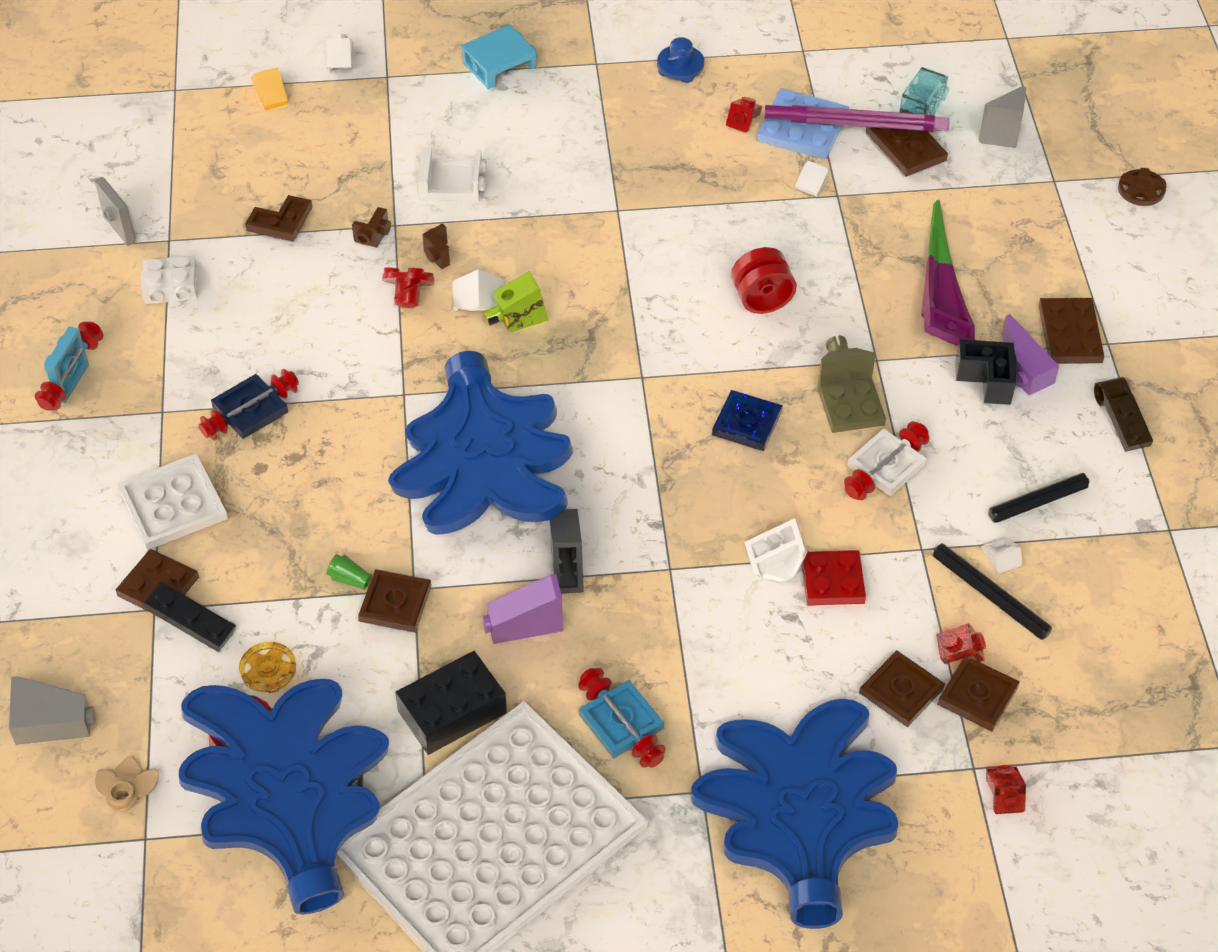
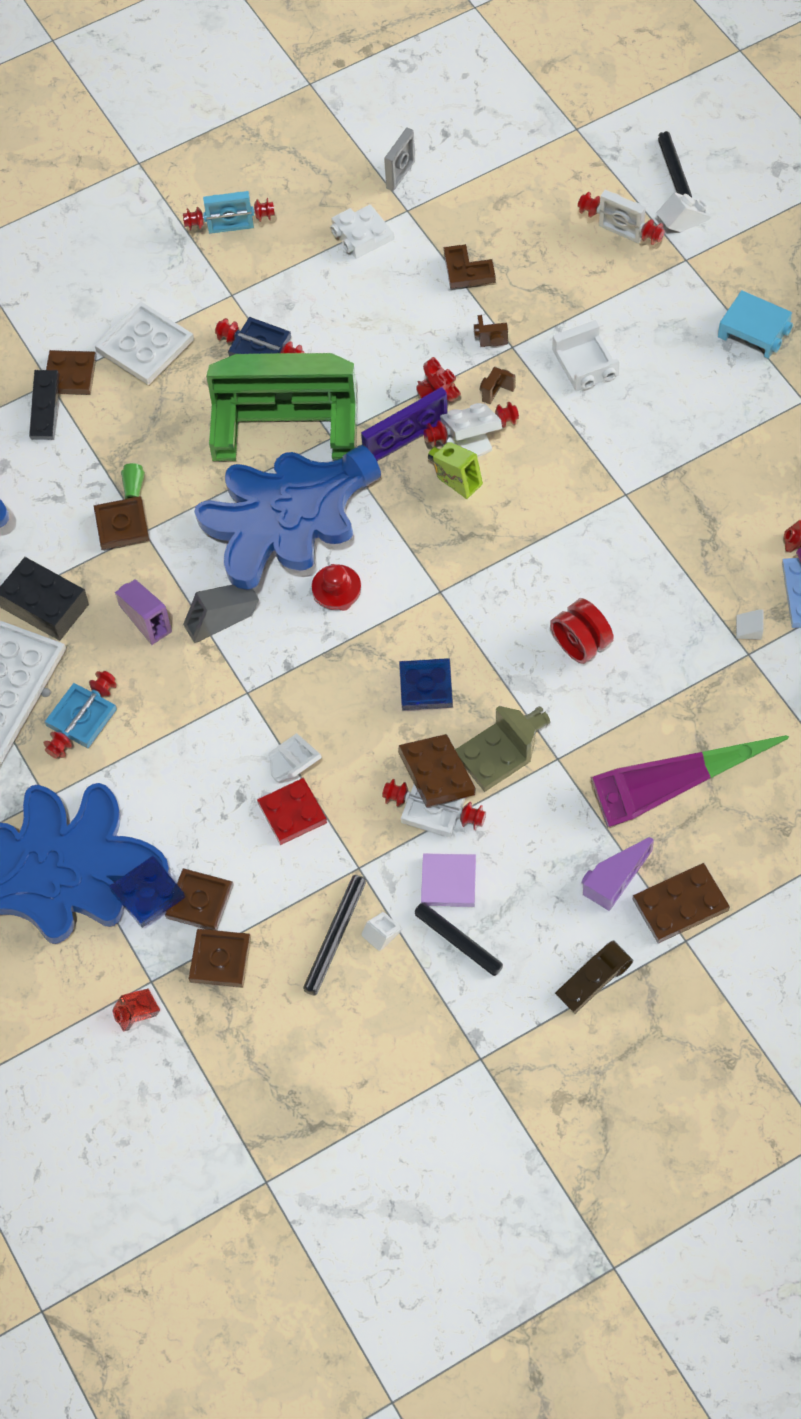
camera: 70 degrees right, 10 degrees up
clear yellow wheel [239,642,296,694] -> none
yellow slope [251,67,288,110] -> none
clear red bracket [936,623,986,664] -> none
black brick [955,339,1016,405] -> none
none -> clear blue plate [109,856,185,928]
none -> bright green wedge [206,353,357,461]
none -> red plate [311,564,361,611]
none -> dark purple tile [361,387,448,461]
none -> reddish brown plate [398,734,476,807]
none -> lavender tile [421,853,476,907]
none -> white plate [423,402,519,447]
none -> white plate [577,190,665,245]
none -> black axle [658,131,692,198]

